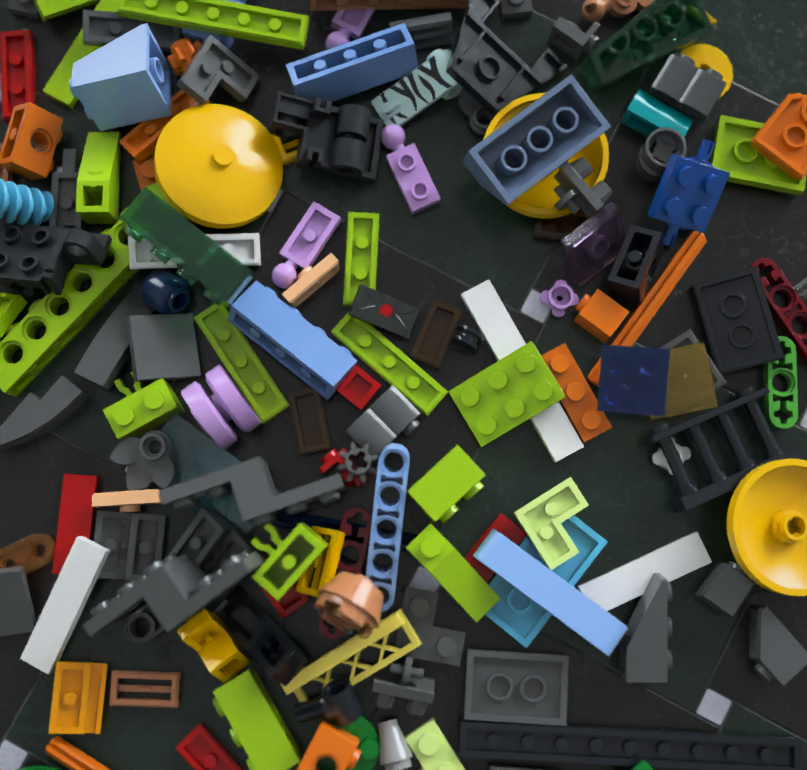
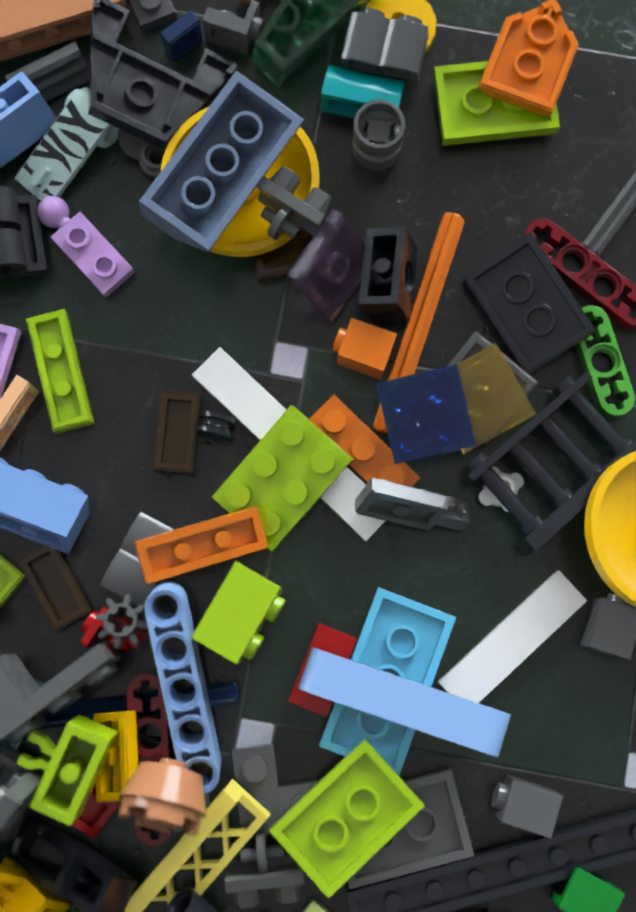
camera: 15 degrees left, 0 degrees up
lime tile [331,312,448,417] -> none
red plate [336,365,382,412] -> none
pearl dark grey tile [348,284,420,339] -> none
lime slope [406,523,501,623] -> none
yellowish green plate [513,477,589,570] -> none
lavender plate [540,280,579,317] -> none
dark grey slope [619,573,673,683] -> none
blue plate [647,139,730,247] -> none
none -> orange plate [134,507,268,584]
none -> dark blue tile [160,10,203,62]
none -> lime plate [269,738,425,899]
none -> dark grey hinge [355,478,470,531]
none -> dark grey brick [491,774,563,839]

